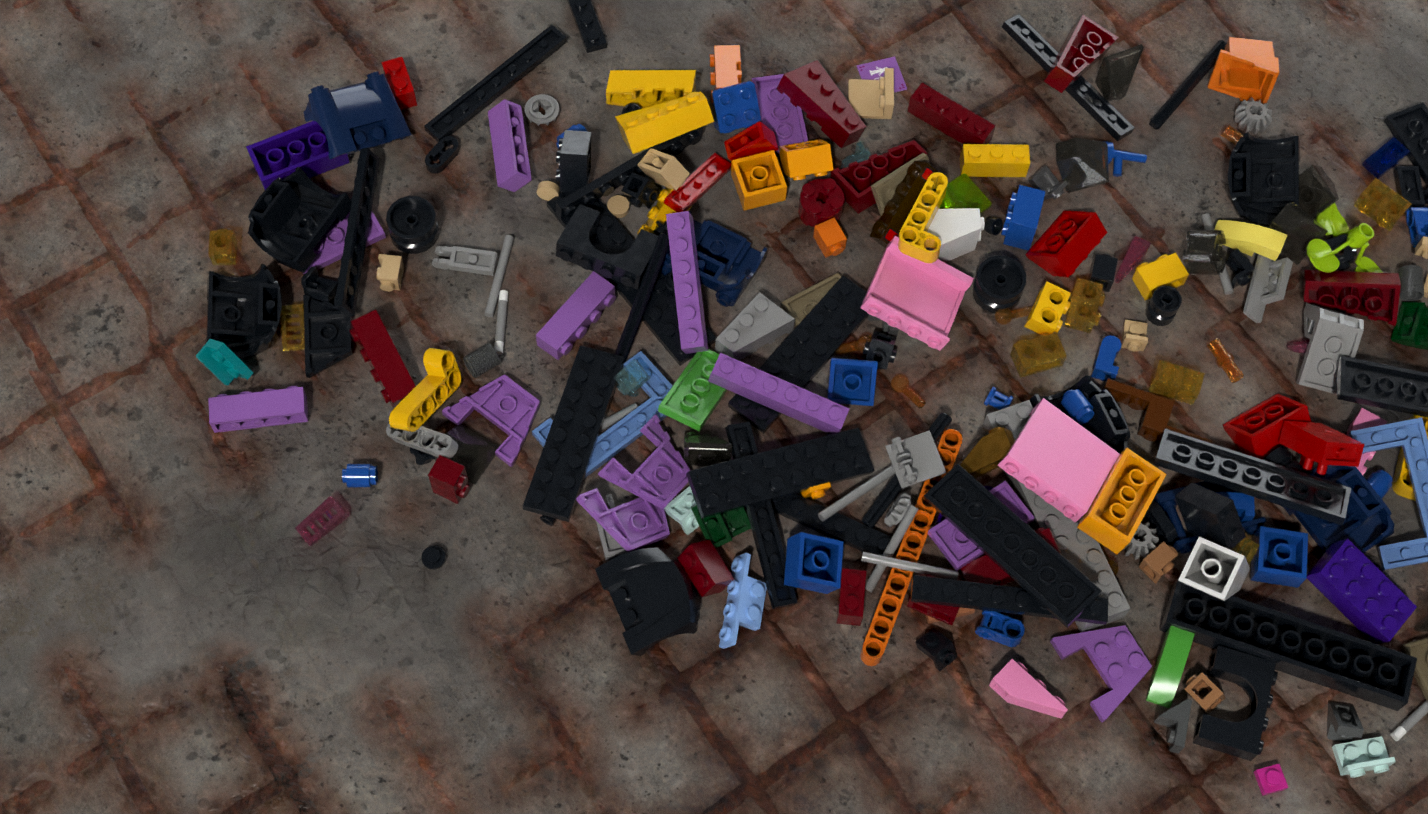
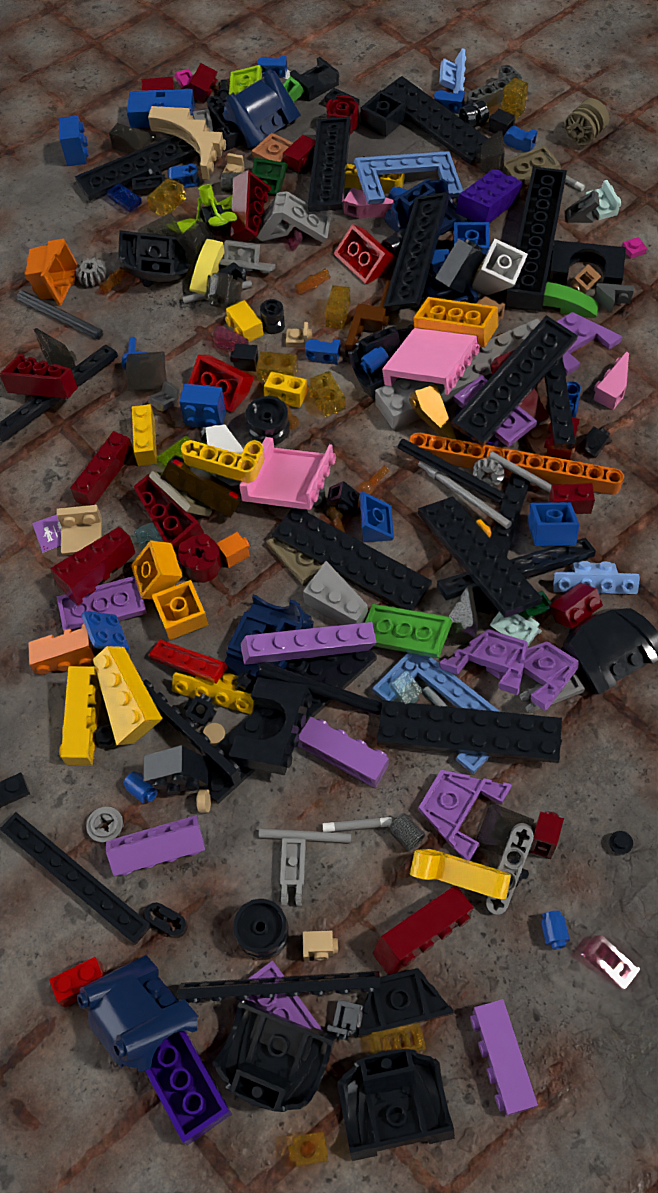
camera: 90 degrees left, 5 degrees down
teal bracket [196,339,253,385] -> none
tan brick [637,148,690,191] -> none
medium lavender brick [708,353,849,434] -> none
red brick [724,121,779,162] -> none
light grey bar [861,552,958,580] -> none
light grey hinge [885,430,947,489] -> none
blue bush [984,386,1014,410] -> none
red piece [1278,421,1364,475] -> none

